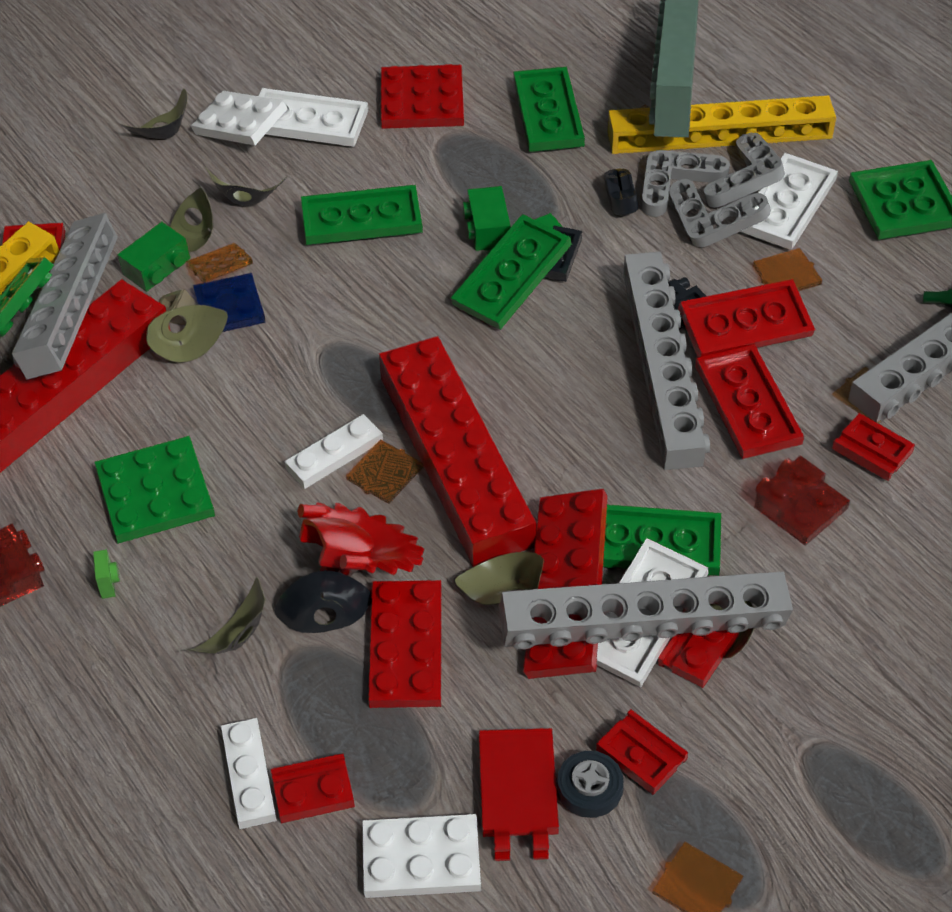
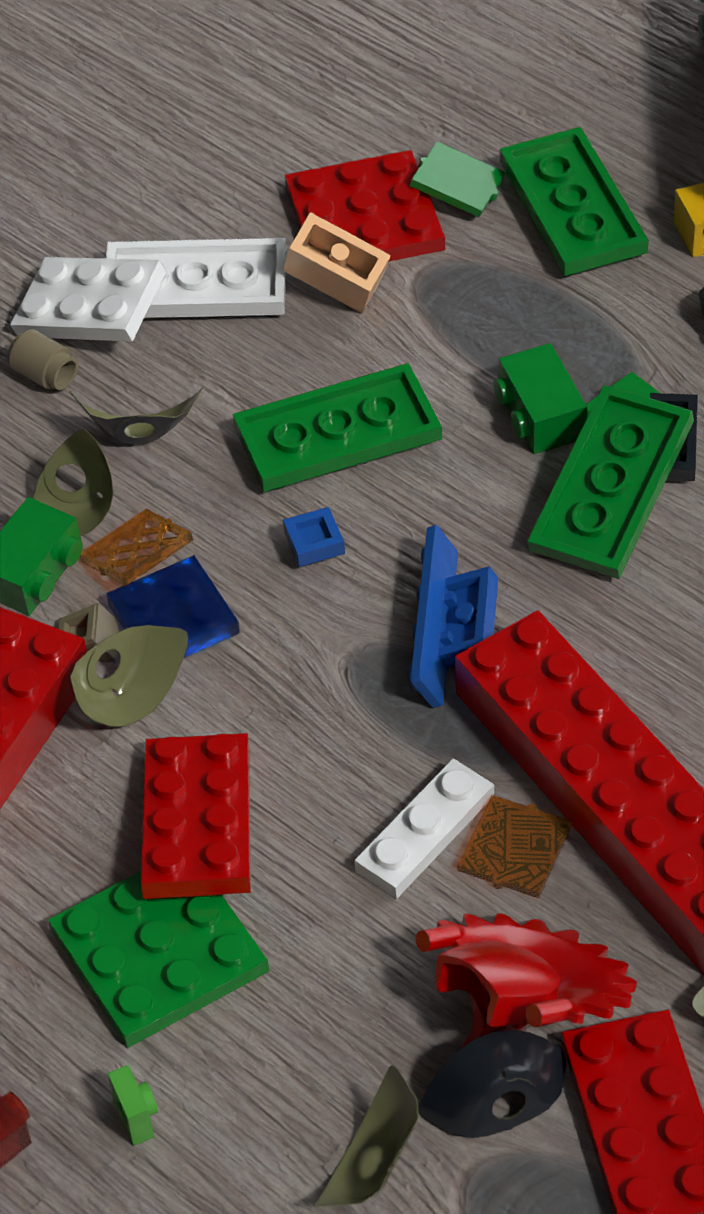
camera: 10 degrees left, 0 degrees up
none -> dark tan brick [9,329,79,390]
none -> red plate [141,733,251,899]
none -> light nougat brick [283,212,391,313]
none -> blue plate [283,507,345,567]
none -> blue bracket [408,525,498,708]
none -> piece [410,142,506,217]

